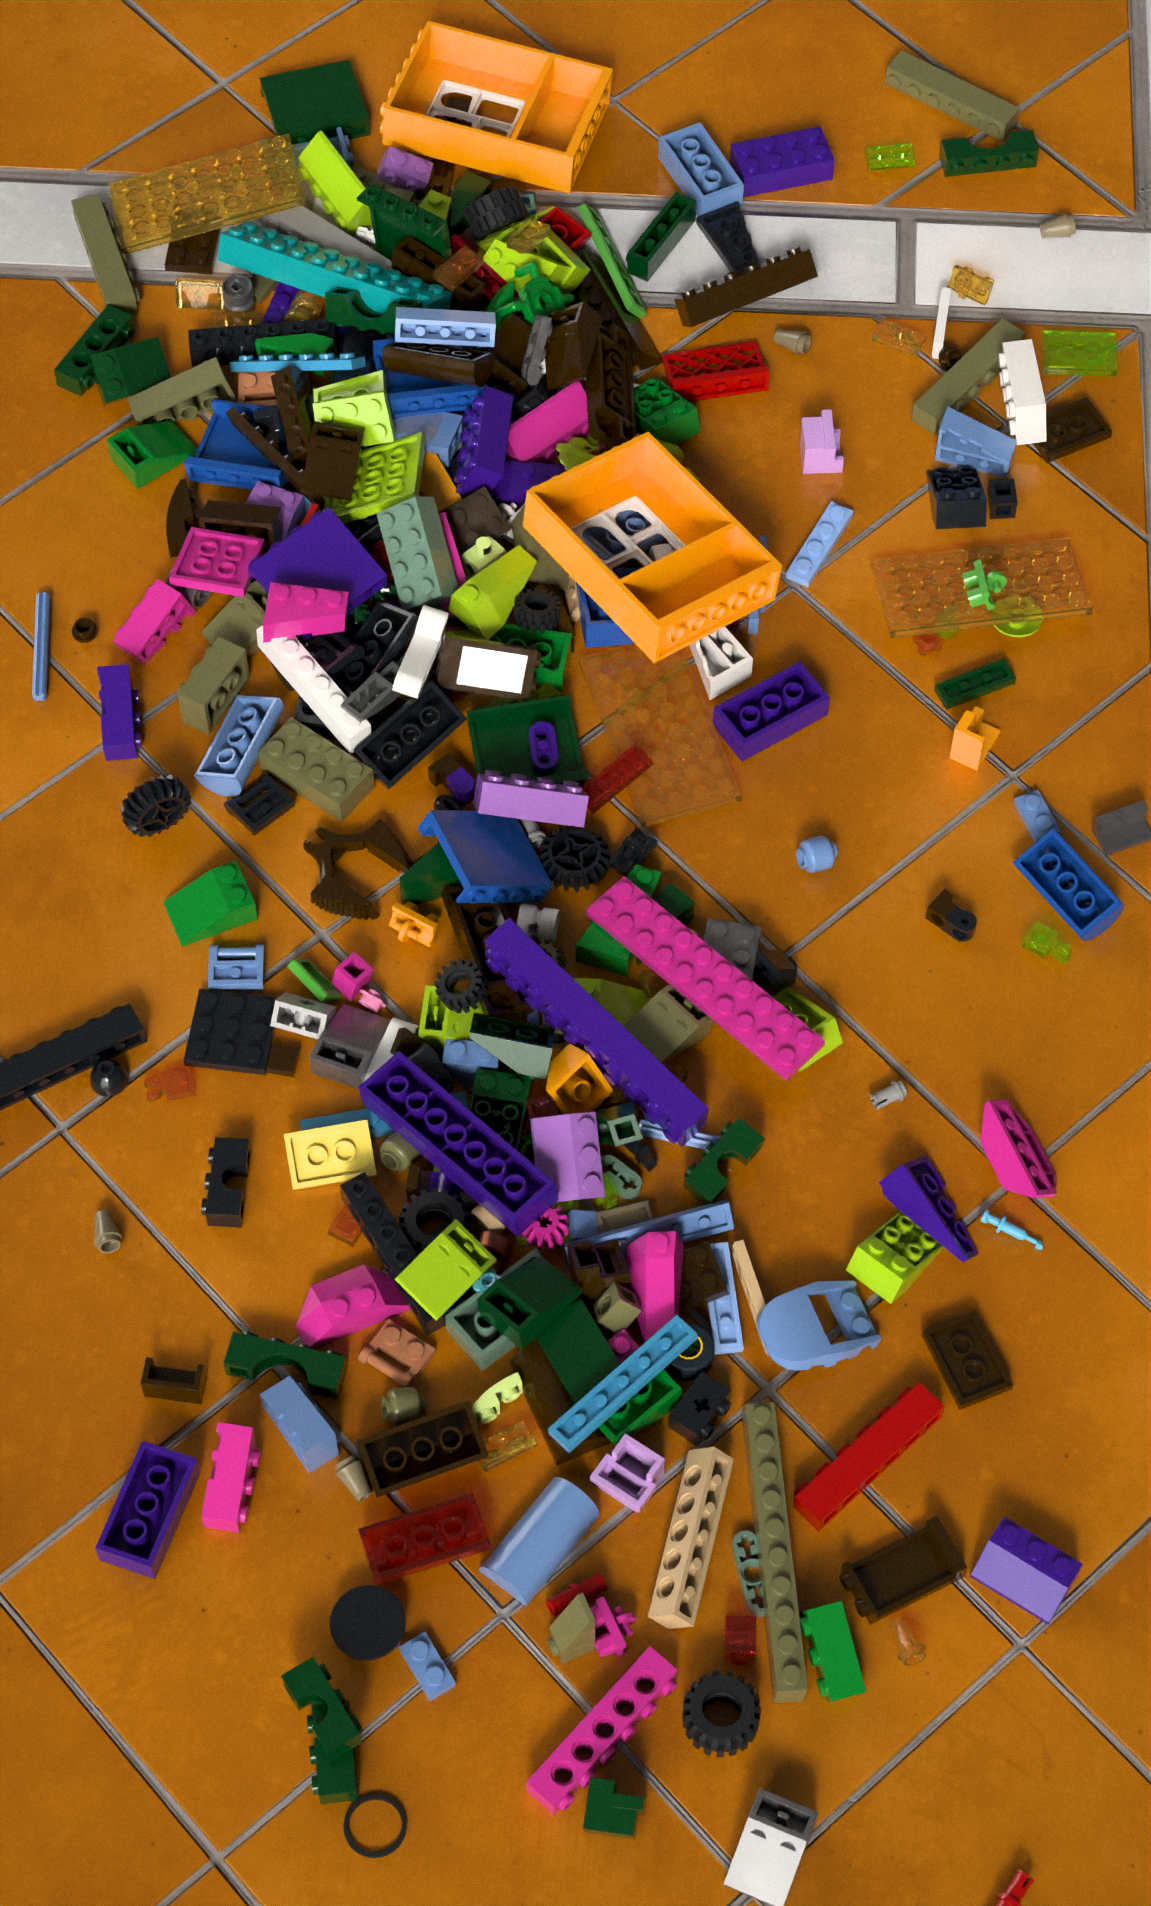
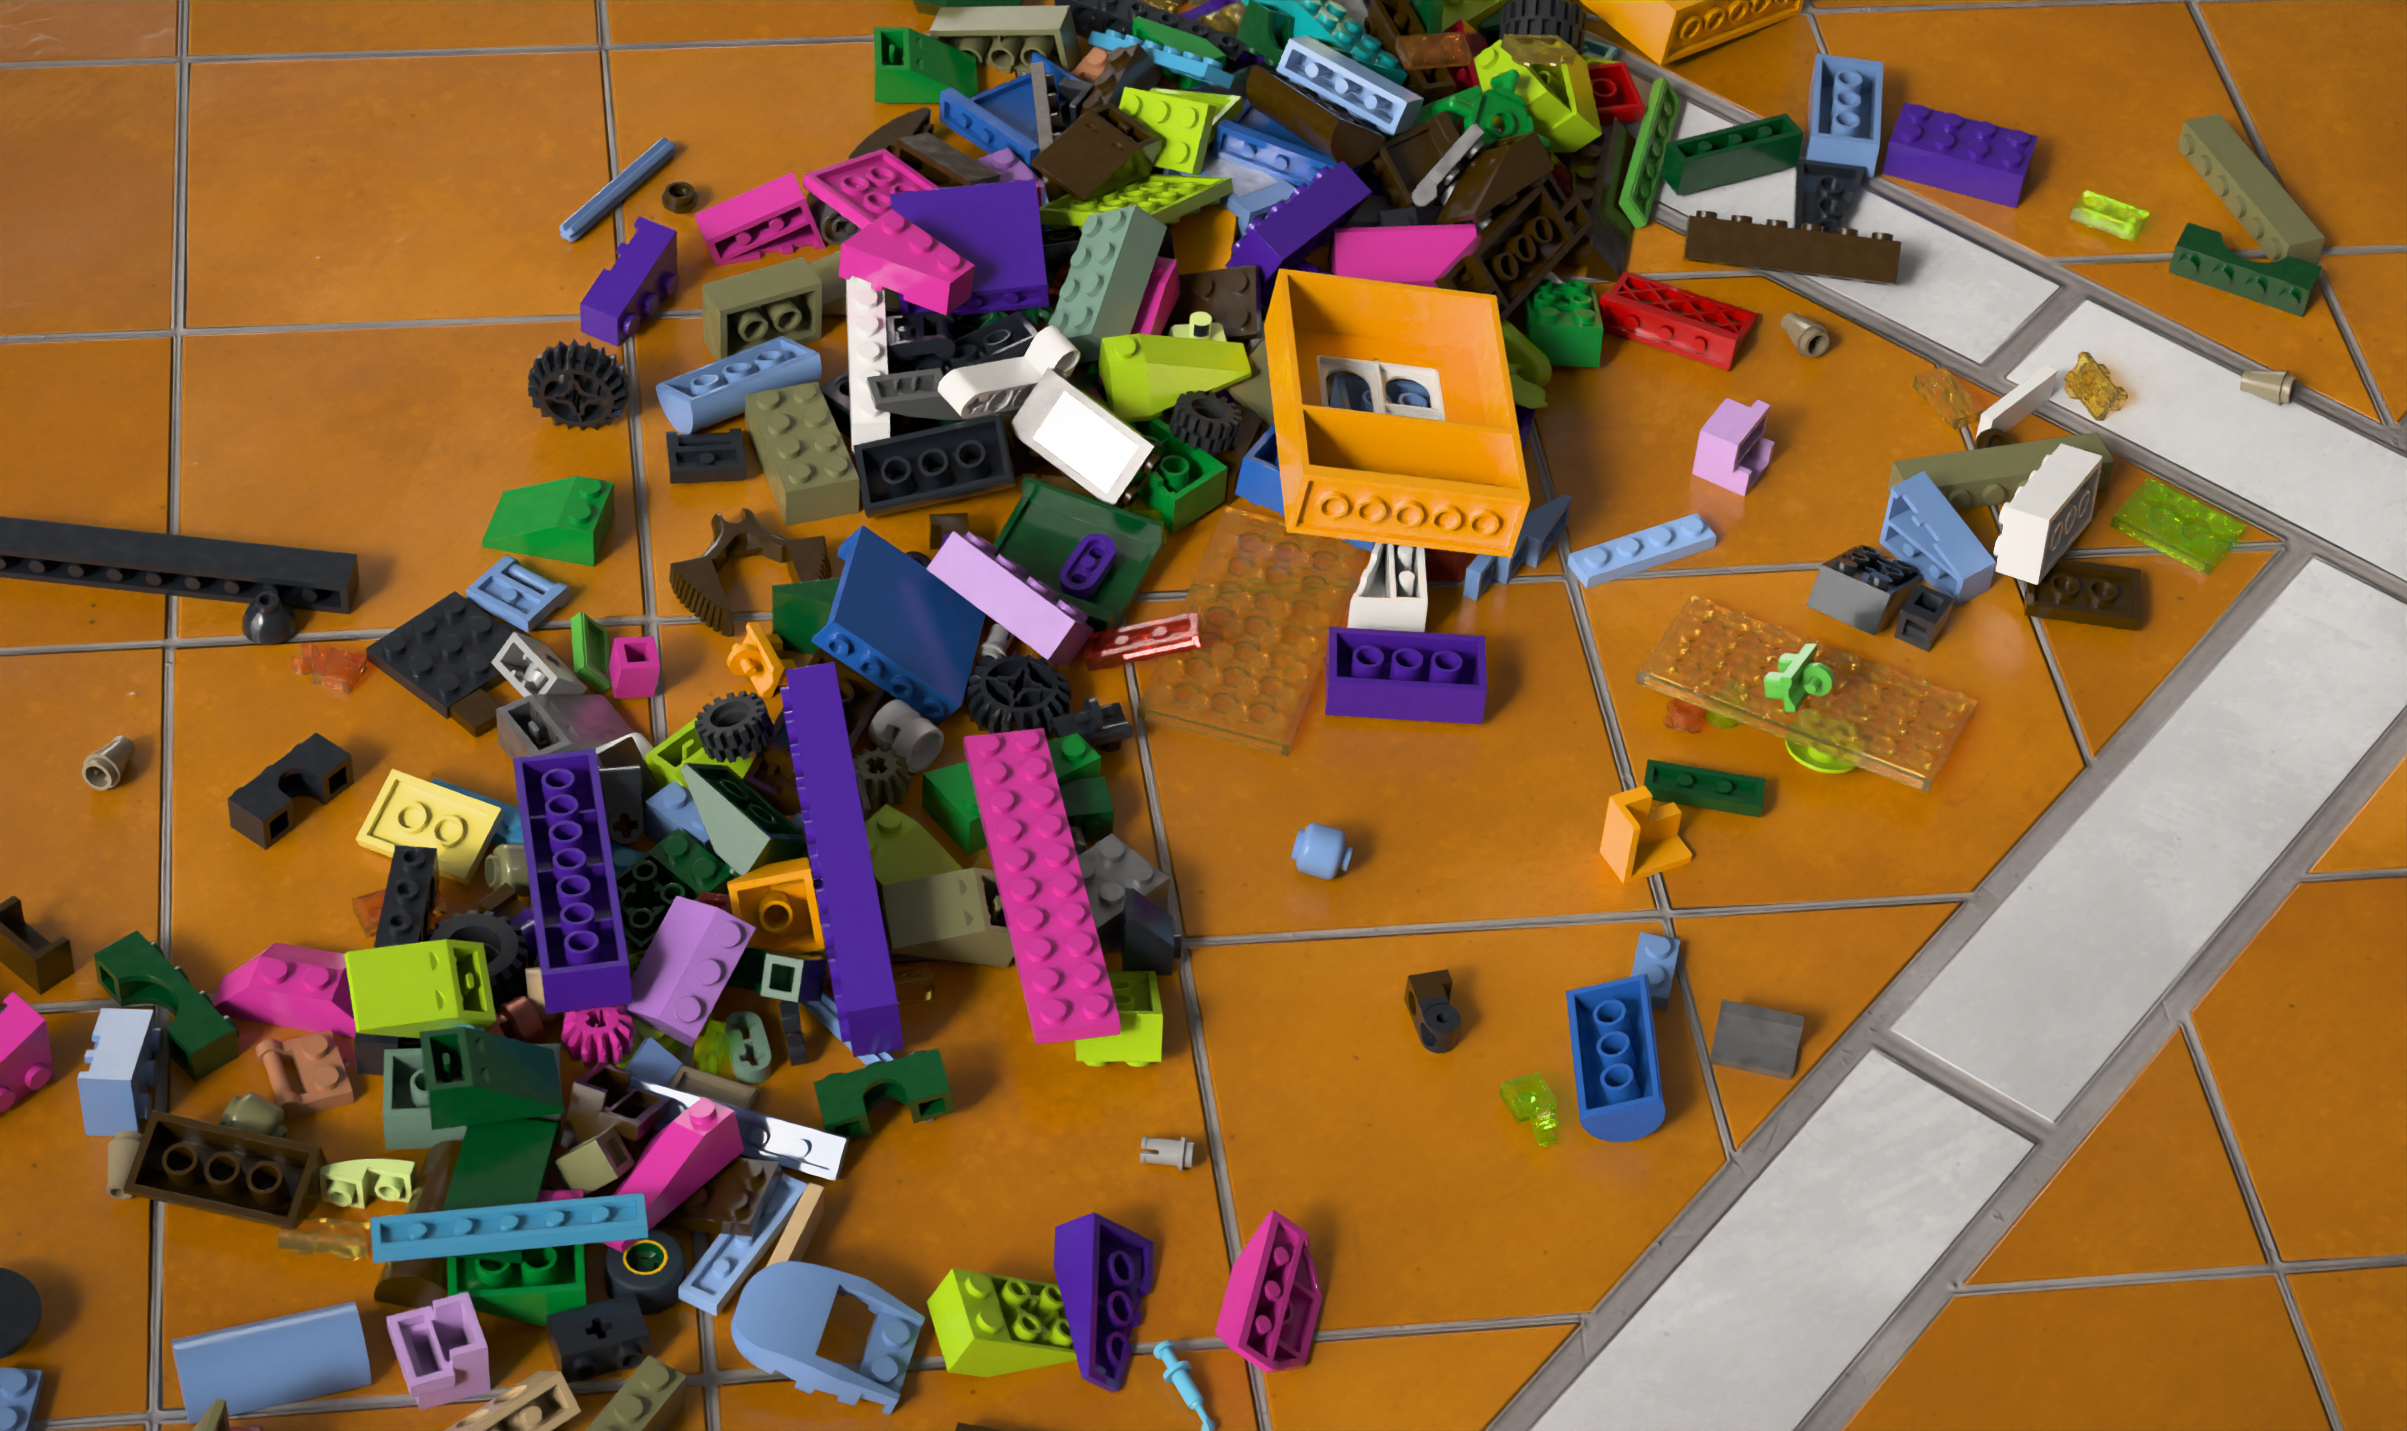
camera: 30 degrees right, 15 degrees down
bright pink plate [358,989,386,1012] -> none
clear red brick [358,1493,491,1586] -> none

